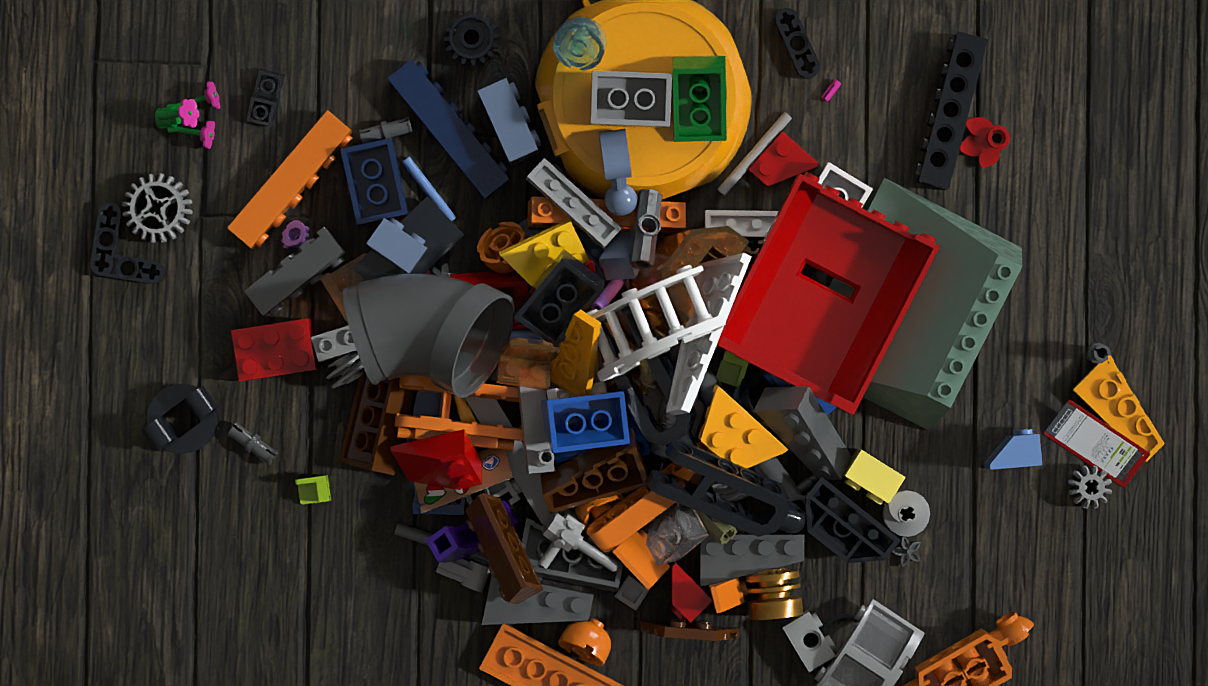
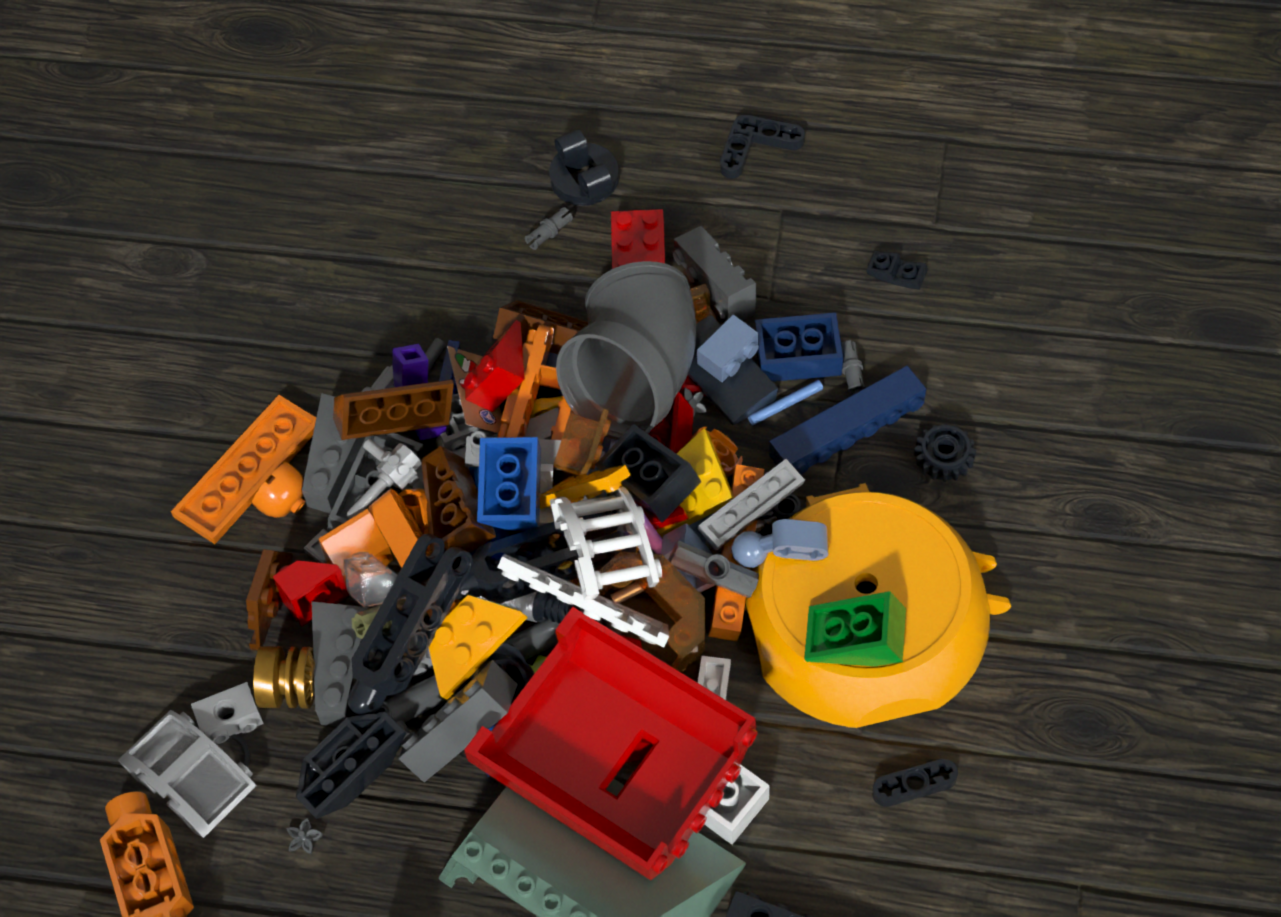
camera: 105 degrees right, 30 degrees down
light grey gear [122,173,193,243] -> none
plant [155,81,220,149] -> none
orange brick [227,110,353,249] -> none
medium lavender animal [281,220,309,249] -> none
lime panel [295,475,331,504] -> none
sand blue brick [478,78,541,166] -> none
clear light blue cylinder [553,16,607,71] -> none
light grey brick [590,70,672,128] -> none
orange slope [708,577,748,613] -> none
light grey bar [717,112,792,196] -> none
red wing [748,131,819,187] -> none
dark pink piece [822,79,841,102] -> none
light yellow brick [843,449,906,505] -> none
light grey piece [882,490,930,537] -> none

